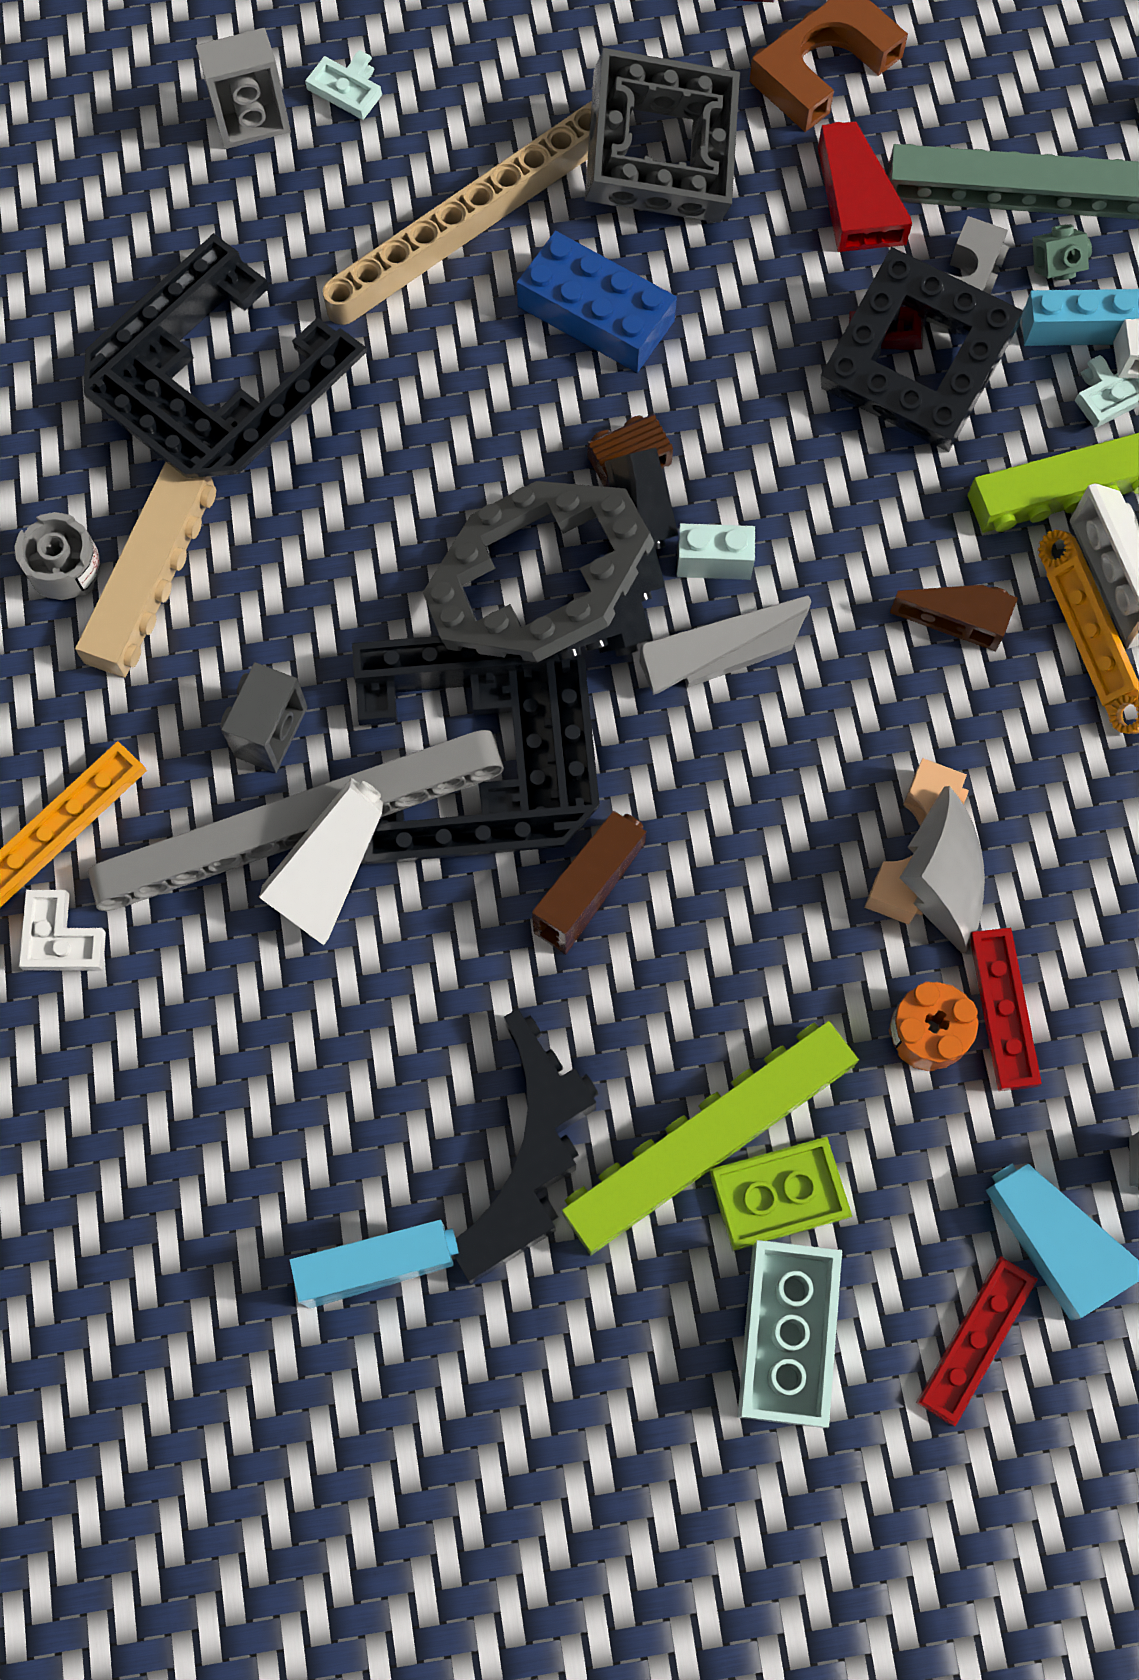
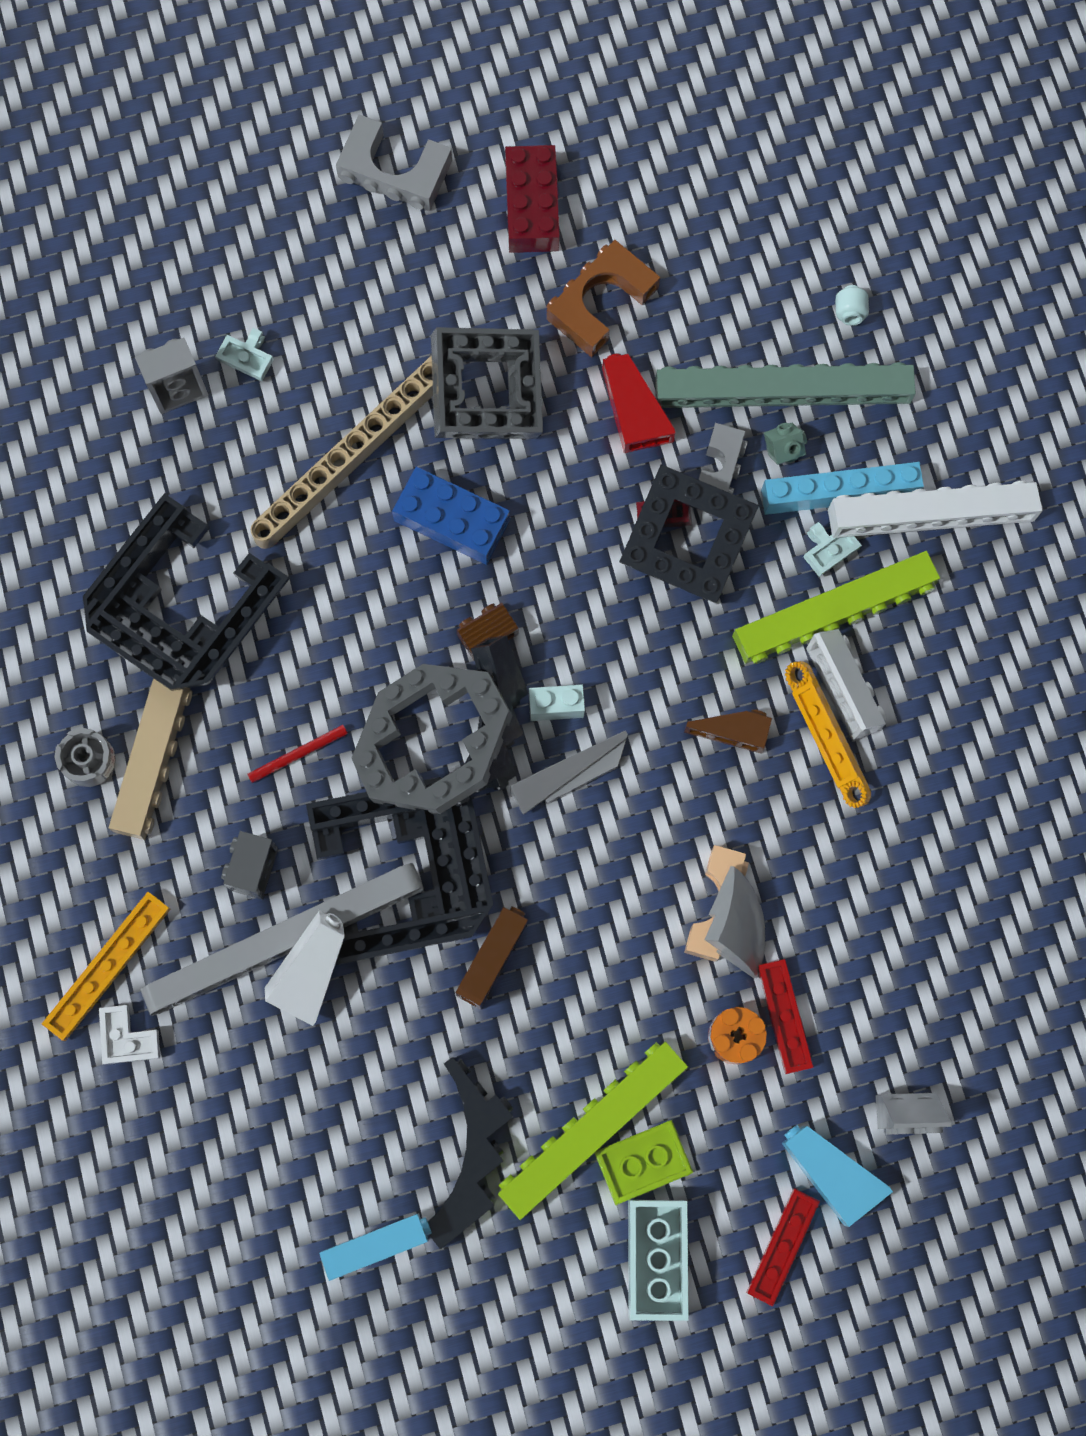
camera: 10 degrees left, 5 degrees up
none -> red bar [247,725,348,783]

